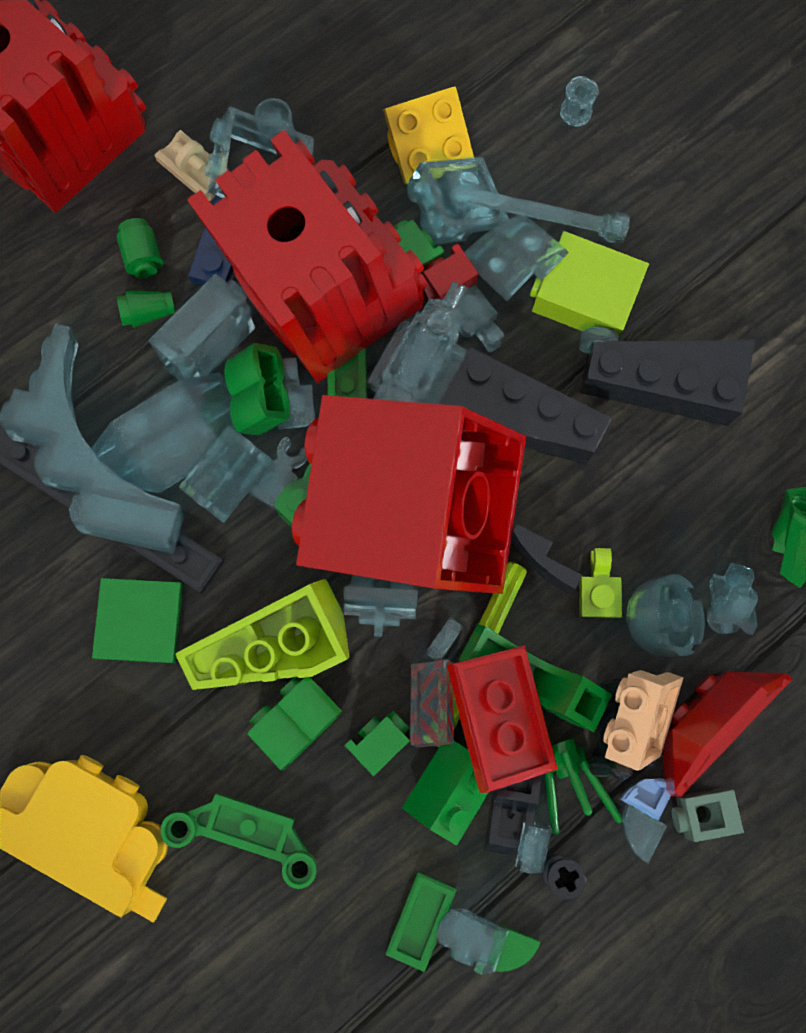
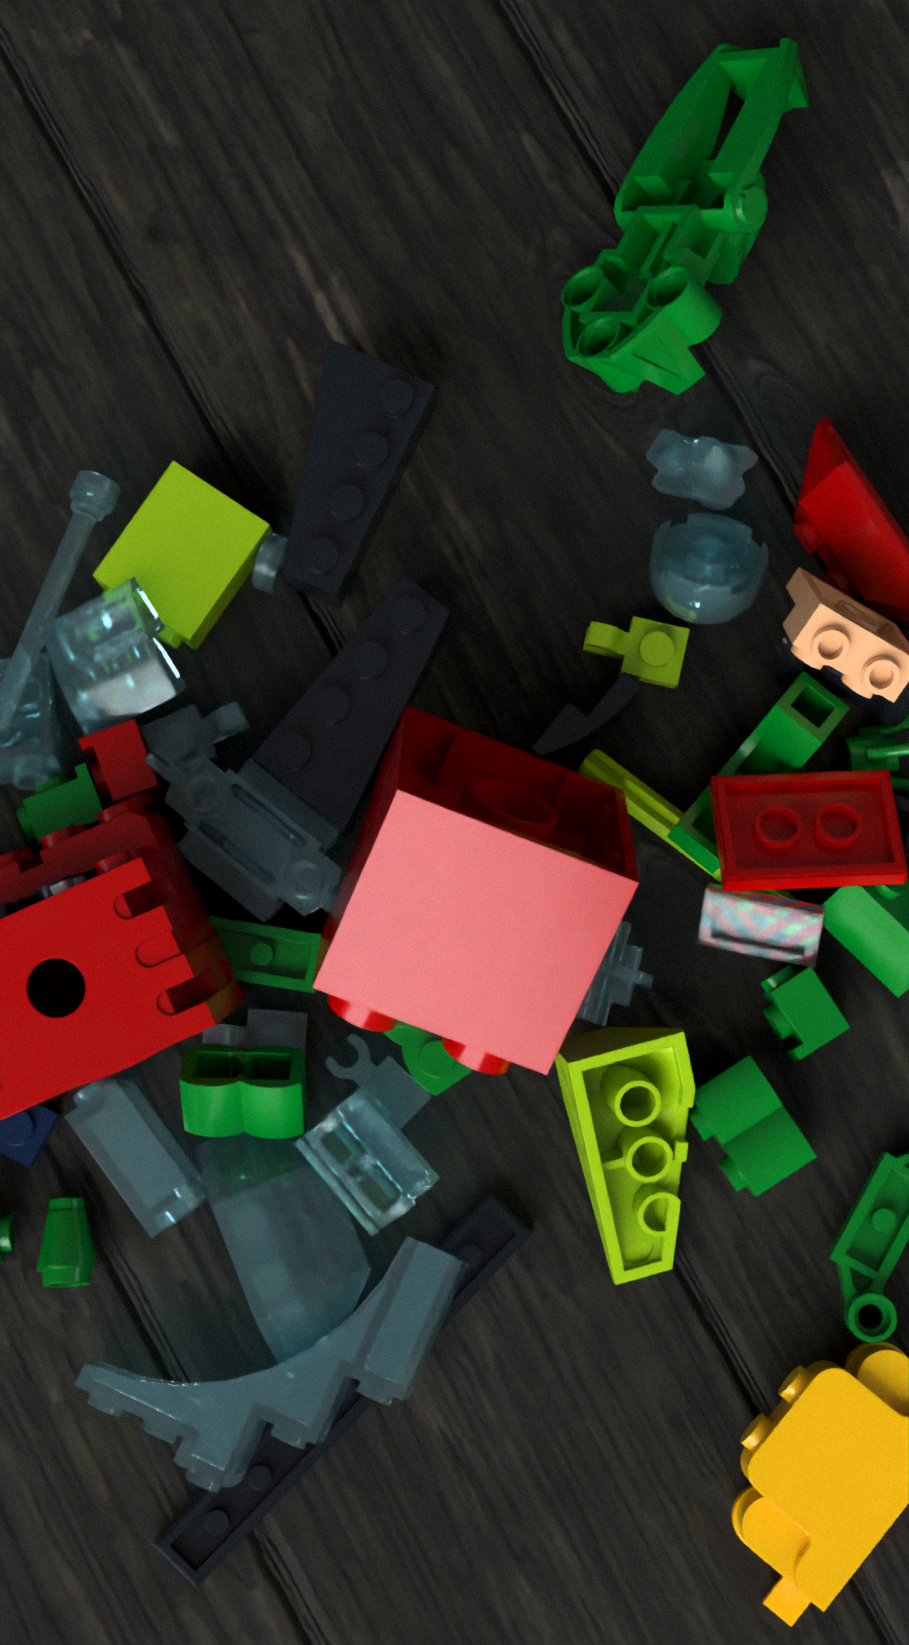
camera: 75 degrees left, 5 degrees up
green tile [92,578,183,664] -> none
clear light blue tile [426,617,463,661] -> none

